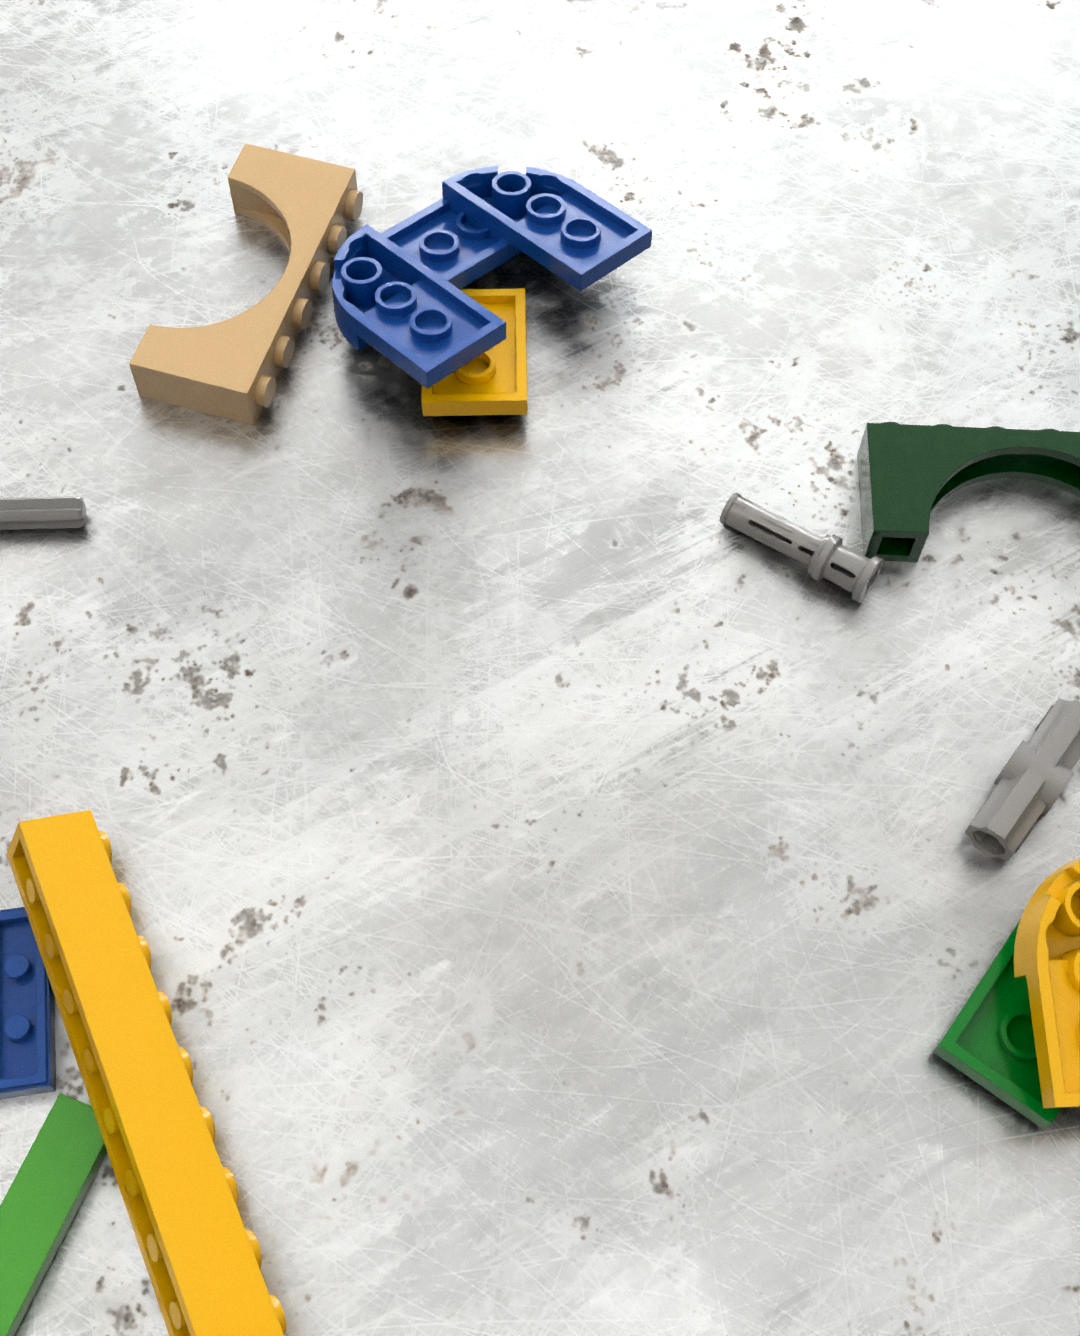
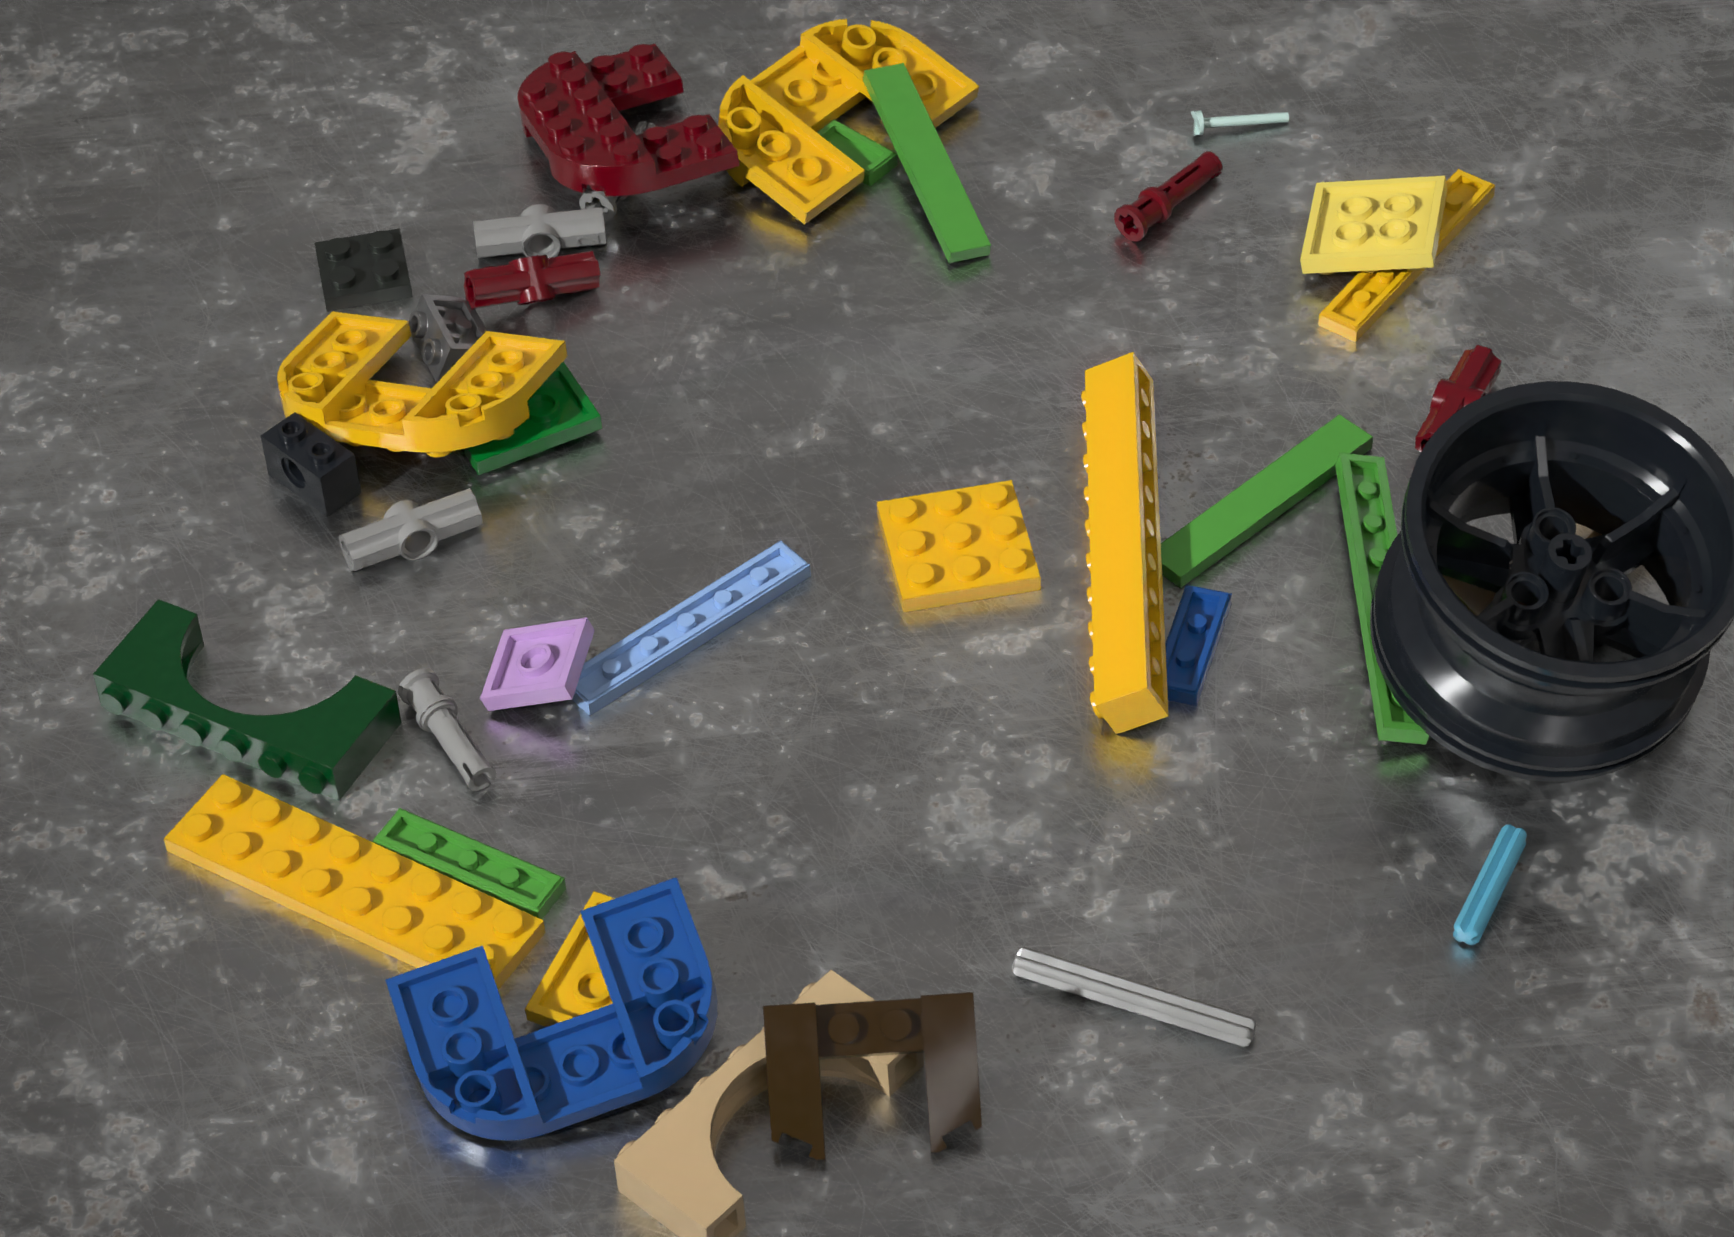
camera: 150 degrees left, 15 degrees down
none -> yellow plate [164,774,546,990]
none -> bright green tile [372,808,566,919]
none -> lavender plate [480,617,595,711]
none -> light blue tile [572,540,811,716]
none -> dark brown wedge [763,992,982,1161]
none -> yellow plate [876,480,1041,612]

